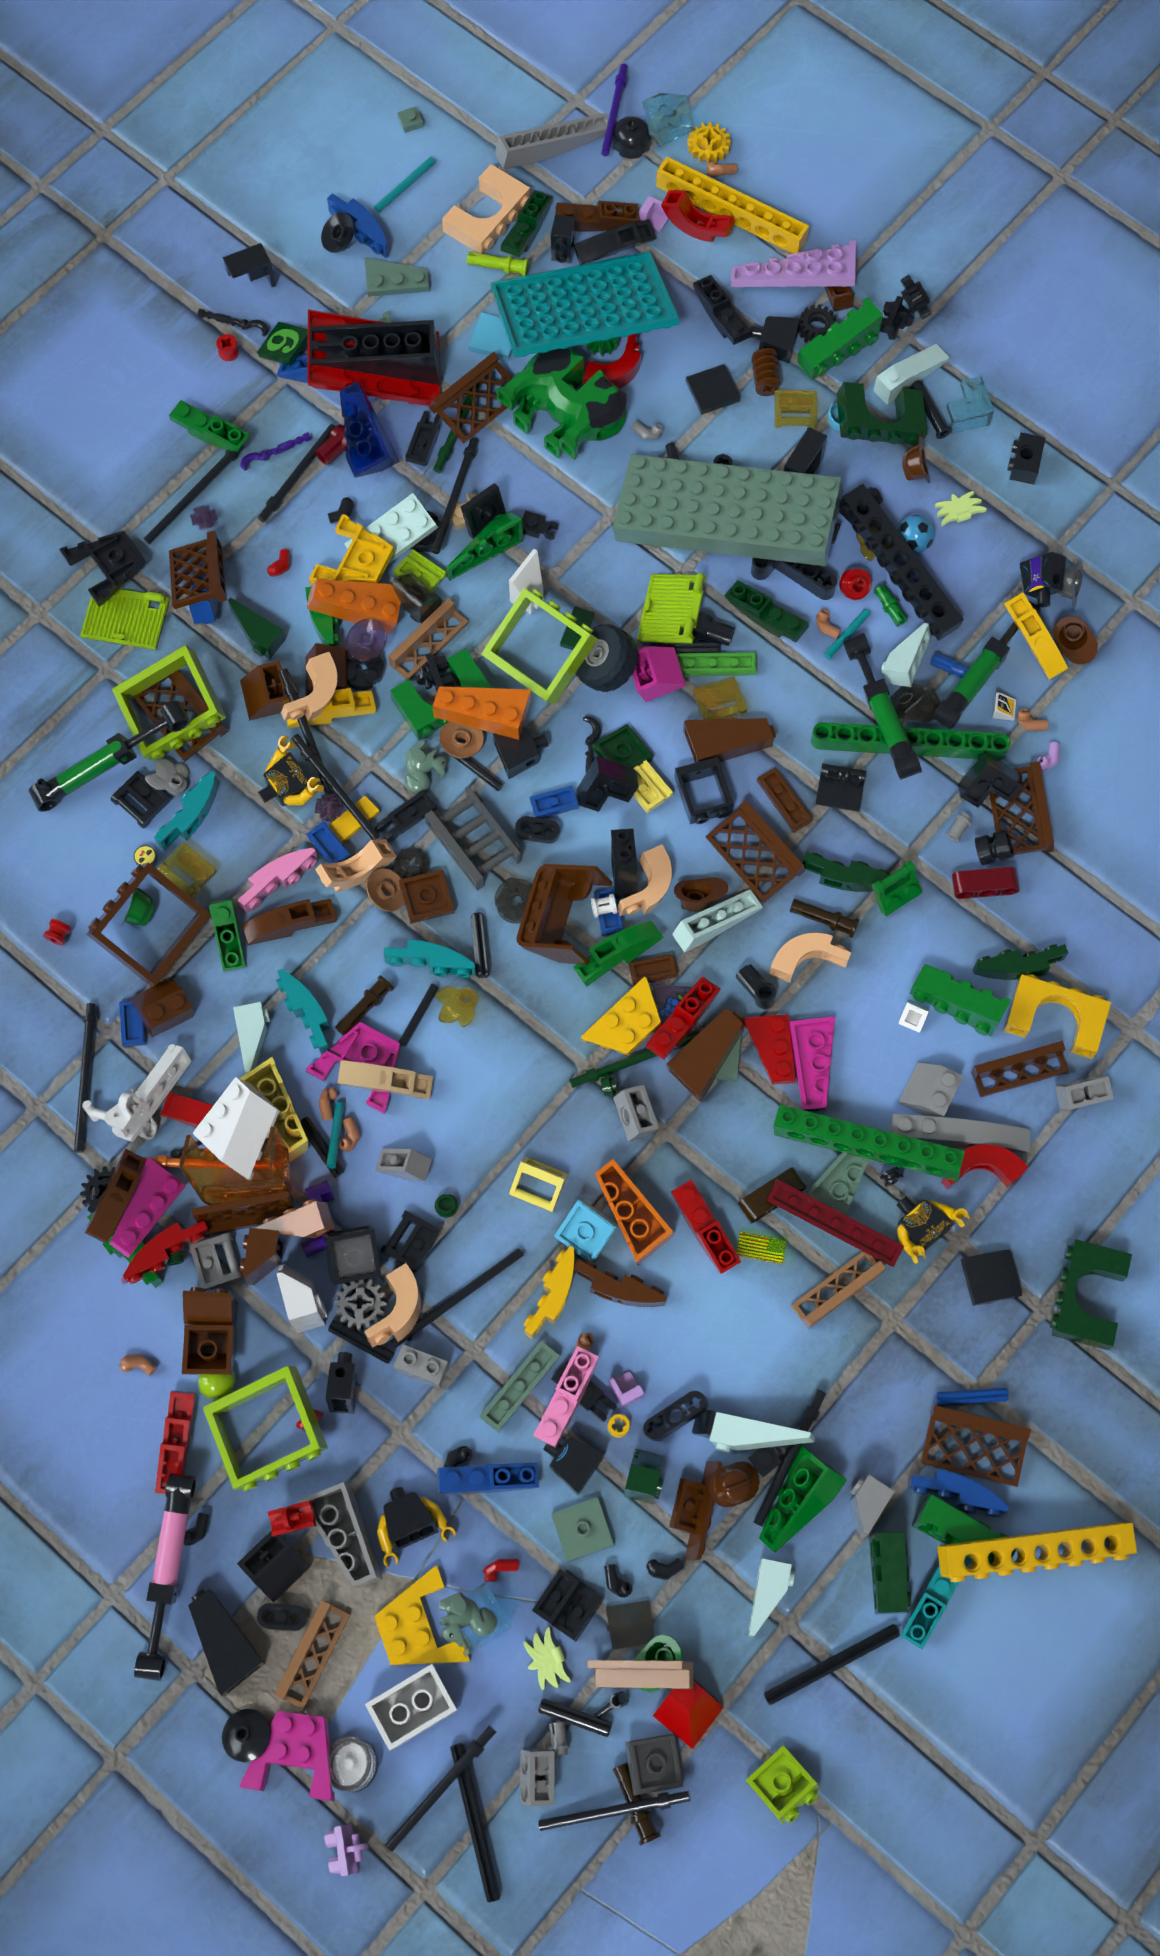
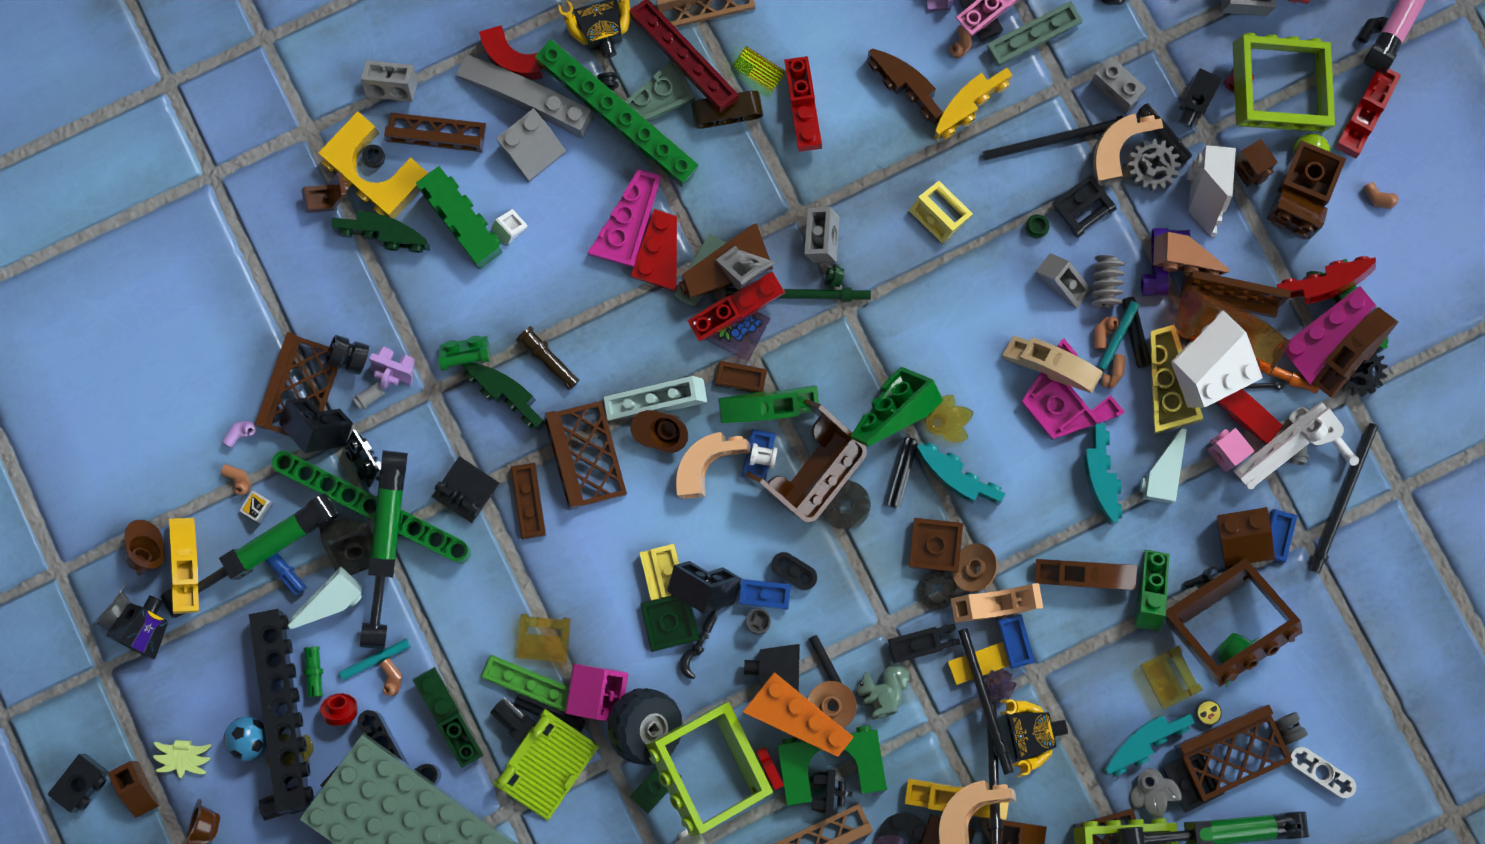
camera: 155 degrees left, 10 degrees up
red wheel [43,919,71,946] -> none
light grey plate [189,1233,244,1291] -> none
bright pink slope [238,848,318,914] -> none
reddish brown slope [240,1228,284,1285] -> none
piece [323,1225,381,1285] -> none
dark brown pin [335,975,394,1036] -> none
black bar [398,984,439,1047] -> none
dark grey fence [425,786,522,891] -> none
medium azure tile [554,1197,618,1263] -> none
yellow wing [581,976,662,1056] -> none
orange wedge [594,1159,674,1265] -> none
black window [611,828,637,899] -> none
black window [674,757,734,824] -> none
reddish brown slope [683,718,776,763] -> none
black piece [736,964,776,1009] -> none
light nougat arch [769,933,851,983] -> none
dark red beam [952,867,1020,899] -> none
none -> reddish brown slope [107,761,159,818]
none -> reddish brown bracket [301,173,348,213]
none -> black hinge [344,429,381,488]
none -> black bush [362,144,385,168]
none -> lavender hips [369,347,415,389]
none -> light grey slope [716,246,777,291]
none -> dark grey wheel [746,608,771,635]
none -> red plate [756,747,784,790]
none -> green wedge [851,367,943,446]
none -> light grey piece [1091,255,1125,308]
none -> reddish brown fence [1174,705,1293,802]
none -> black hand [1184,566,1217,588]
none -> bright pink brick [1207,428,1254,473]
none -> reddish brown brick [1234,139,1278,187]
none -> dark grey wheel [1275,712,1308,745]
none -> white beam [1289,747,1356,798]

